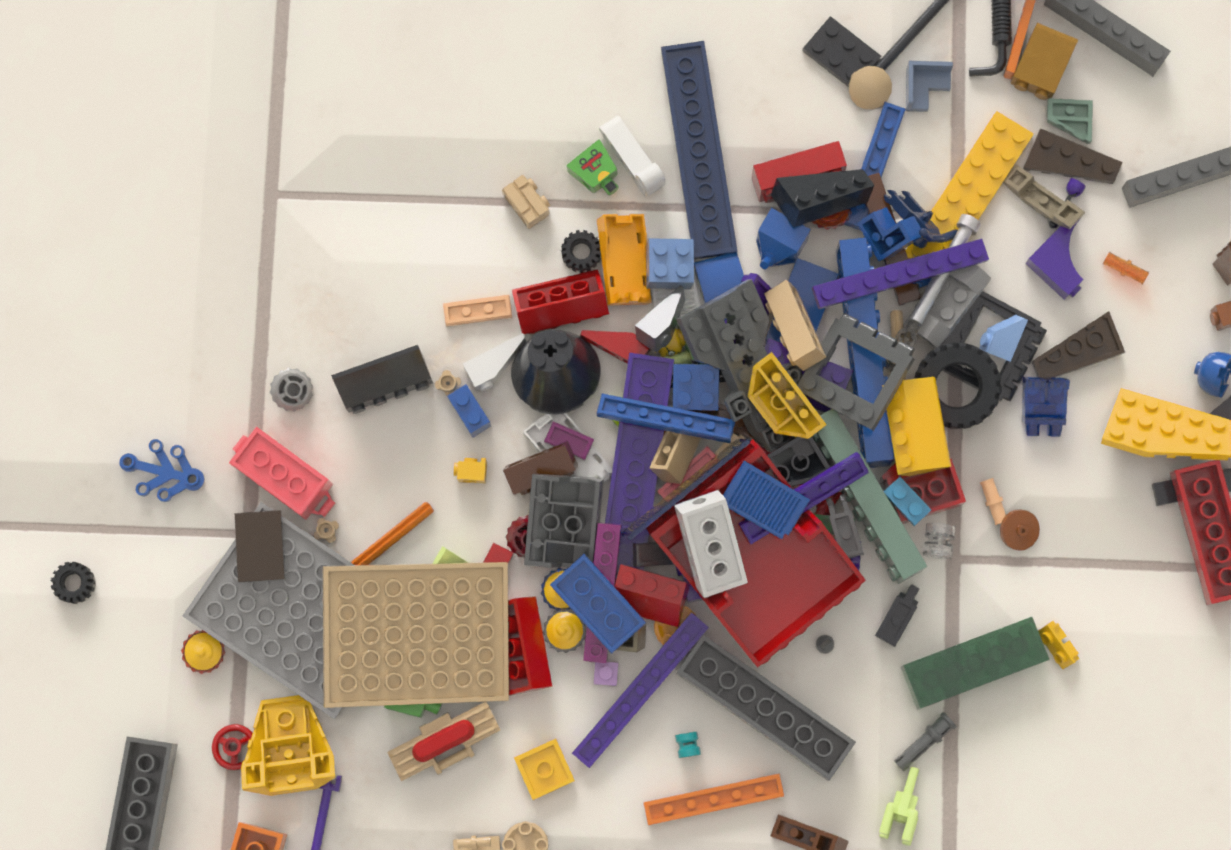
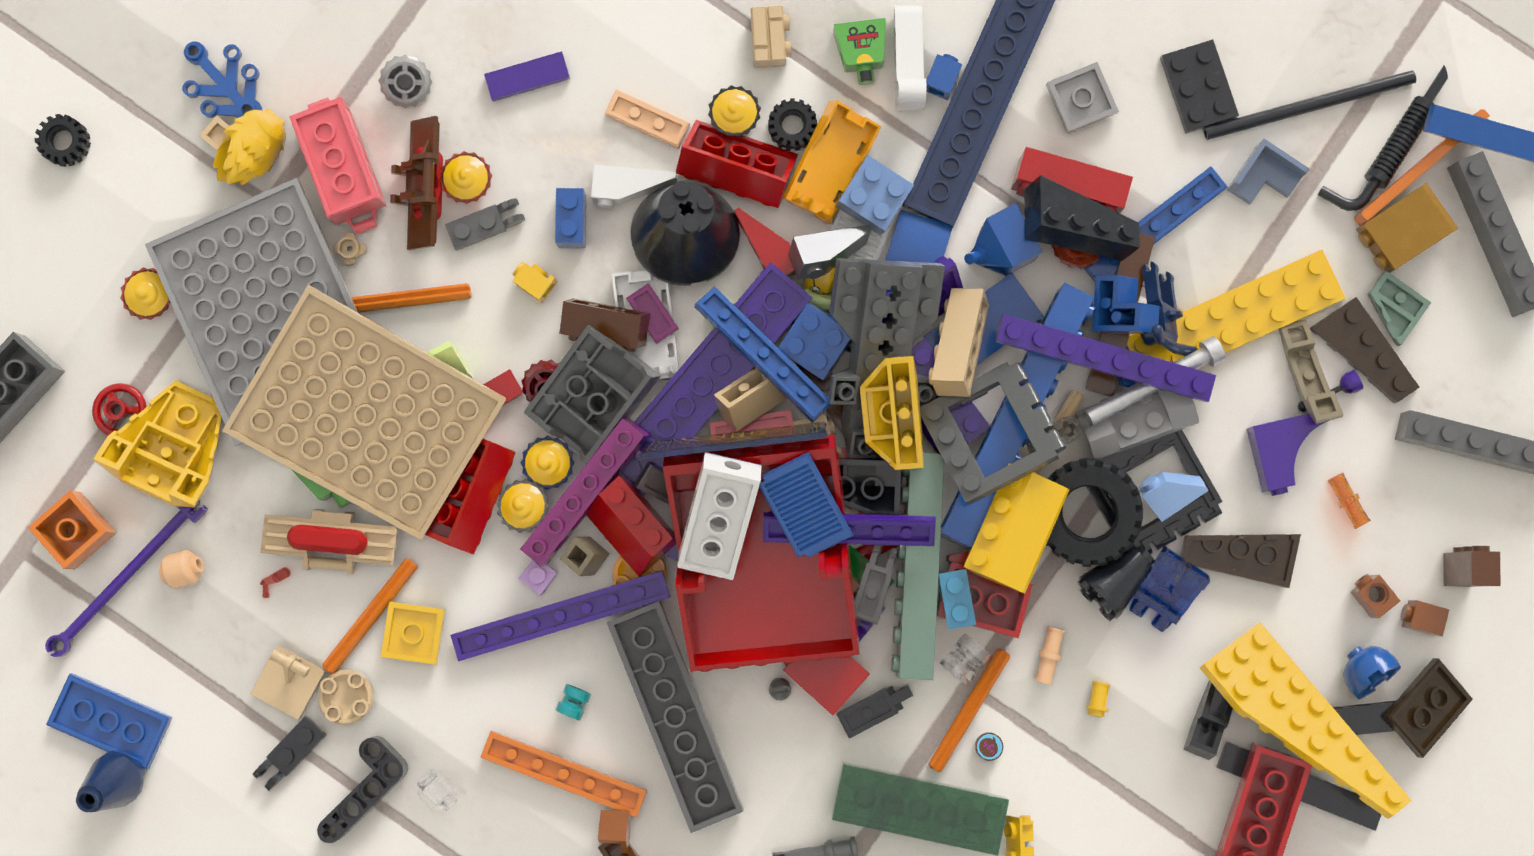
camera: 30 degrees right, 5 degrees up
dark brown tile [234,510,285,582] -> none
black slope [331,345,433,414] -> none
tan plate [435,370,461,396] -> none
blue tile [550,553,646,654] -> none
tan dish [849,66,892,110] -> none
dark orange piece [1000,509,1040,551] -> none
none -> light nougat head [158,549,203,589]
none -> tan plate [199,115,229,151]
none -> yellow head [213,108,286,185]
none -> clear red piece [260,567,291,598]
none -> orange axle [322,558,418,674]
none -> reddish brown piece [390,116,443,250]
none -> yellow piece [439,151,492,204]
none -> dark grey hinge [445,198,525,251]
none -> dark purple tile [484,51,570,102]
none -> panel [598,810,631,853]
none -> yellow piece [708,85,761,137]
none -> red brick [783,657,870,716]
none -> blue brick [926,54,962,100]
none -> orange axle [928,649,1010,772]
none -> reddish brown tile [975,732,1004,761]
none -> light grey plate [1046,62,1119,134]
none -> black cone [1077,545,1155,622]
none -> yellow pin [1086,681,1110,718]
none -> black slope [1183,680,1233,760]
none -> dark orange brick [1351,574,1401,618]

